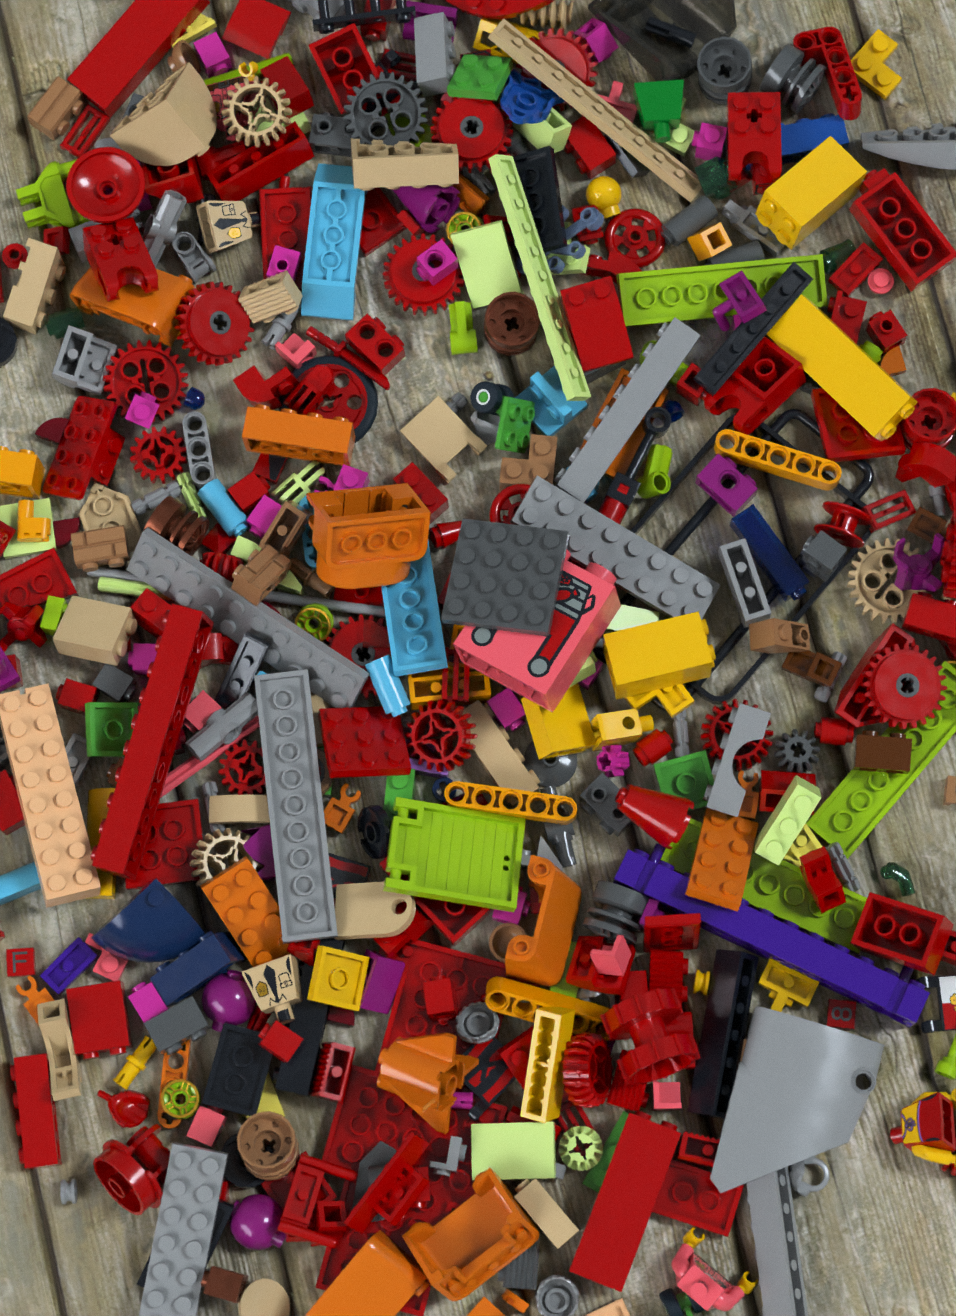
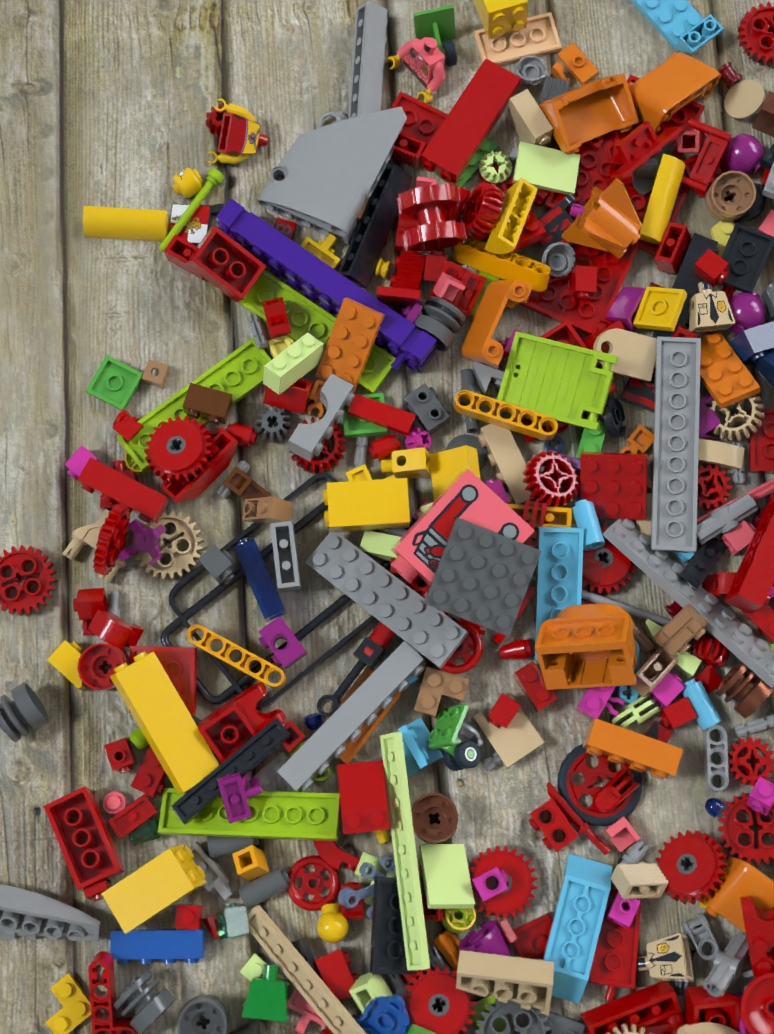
camera: 170 degrees left, 0 degrees up
yellowish green axle [176,472,207,518] -> none
red brick [233,365,299,410] -> none
lime wheel [294,603,334,642] -> none
light grey bracket [429,1136,467,1176] -> none
lime piece [449,301,478,355] -> none
medium nougat piece [489,923,527,962] -> none
red cone [615,784,694,850] -> none
lime piece [637,444,673,499] -> none
dark pink brick [692,122,727,163] -> none
red brick [727,92,782,181] -> none
red piece [814,501,873,548] -> none
red tile [860,489,917,533] -> none
orange tile [880,346,906,376] -> none
clear green arm [880,862,916,897] -> none
reddish brown bracket [907,506,948,545] -> none
none -> red tile [348,394,416,436]
none -> red brick [487,692,521,729]
none -> yellow brick [639,154,686,245]

